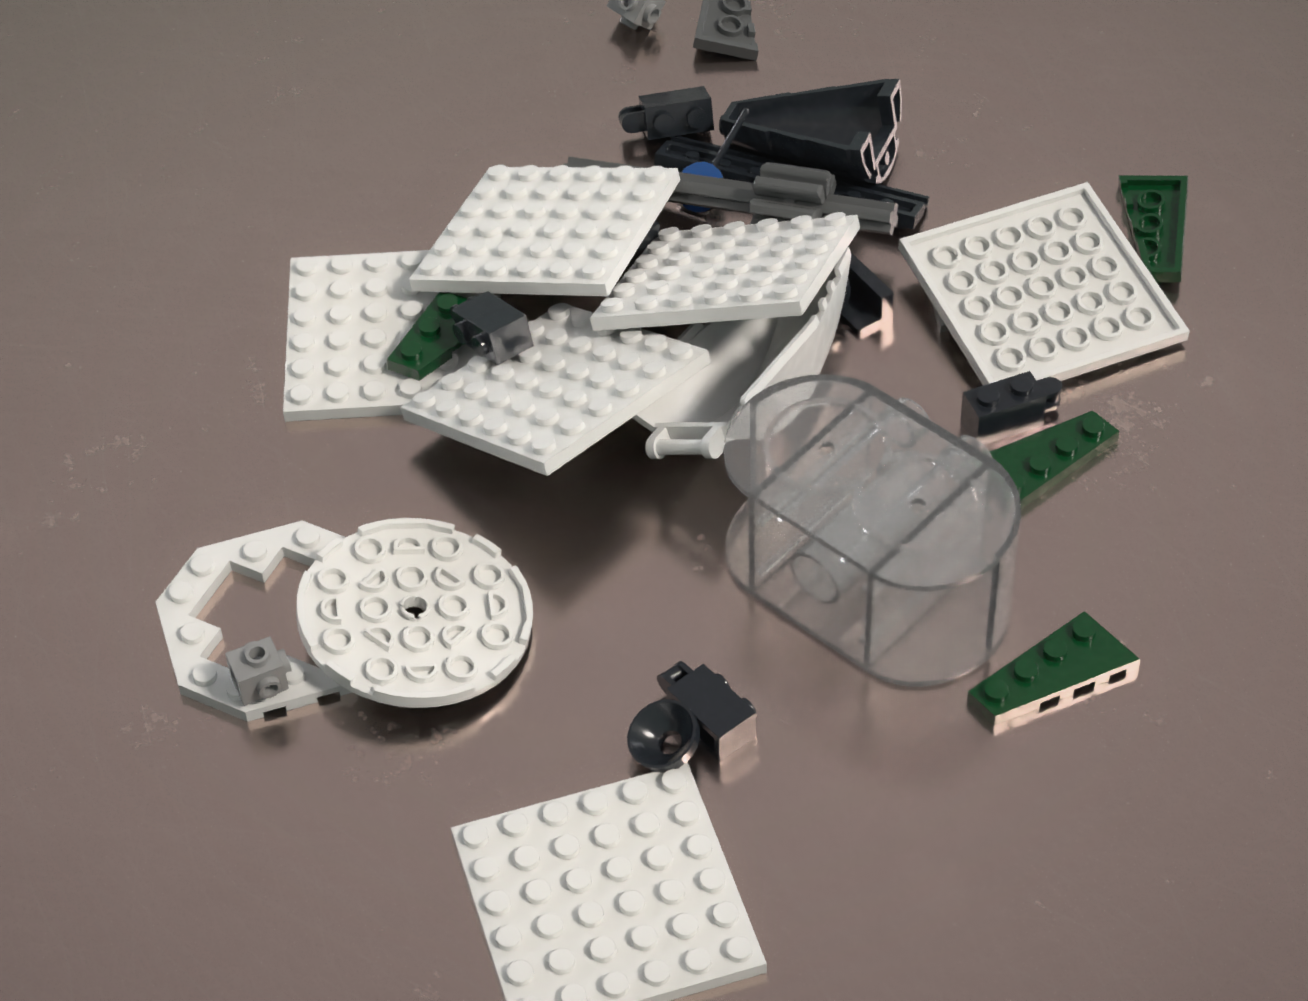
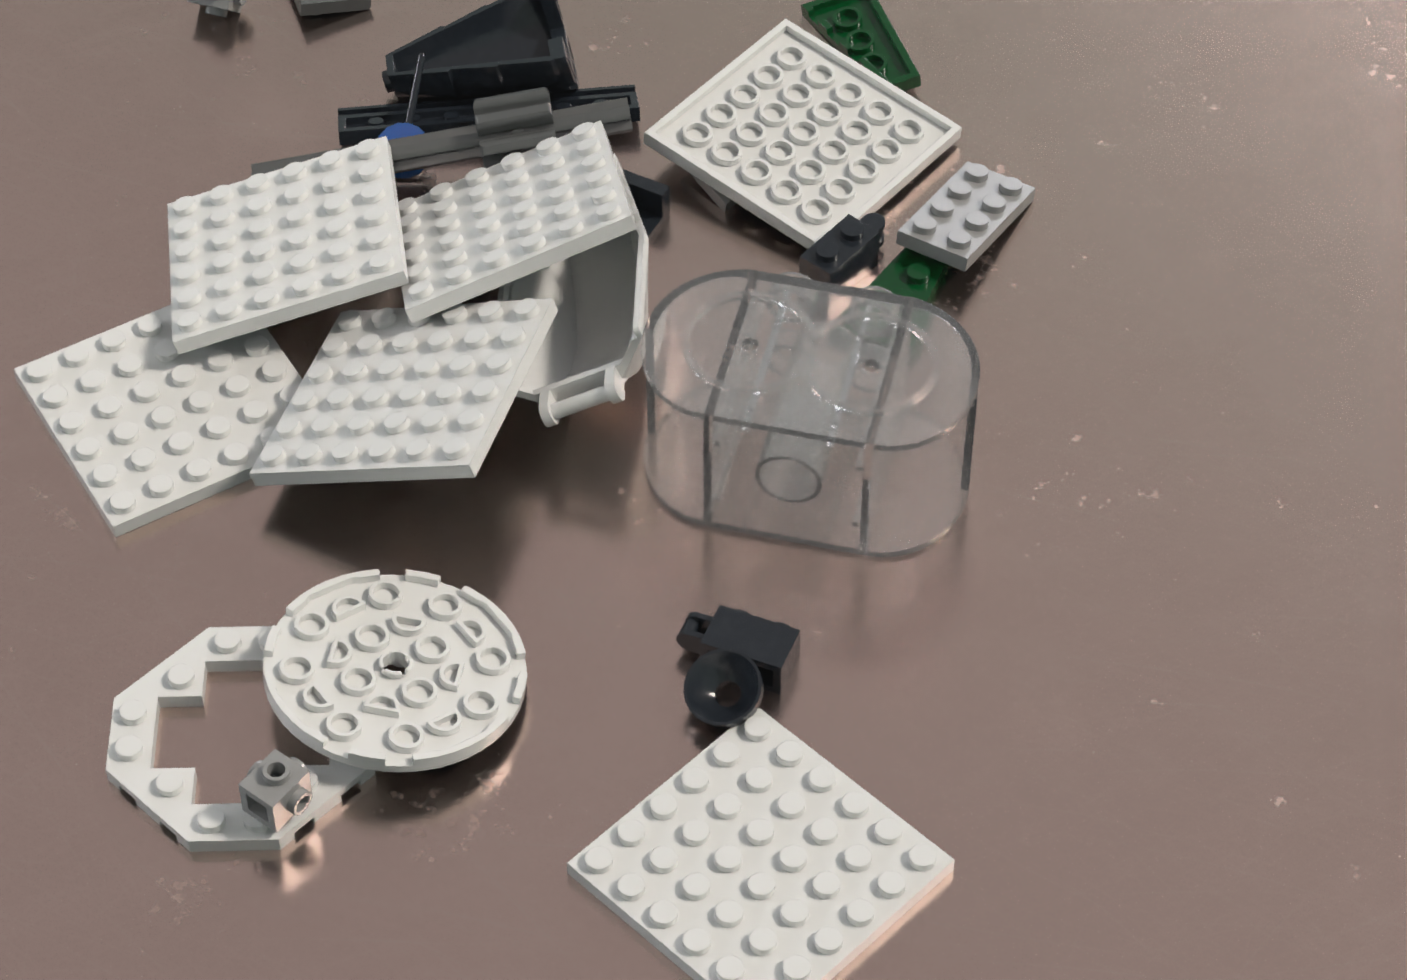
camera: 30 degrees left, 0 degrees up
dark green wing [387,292,467,381] -> none
black brick [450,291,534,365] -> none
black brick [618,86,714,140] -> none
dark green wing [967,611,1140,726] -> none
none -> light grey plate [896,161,1035,271]

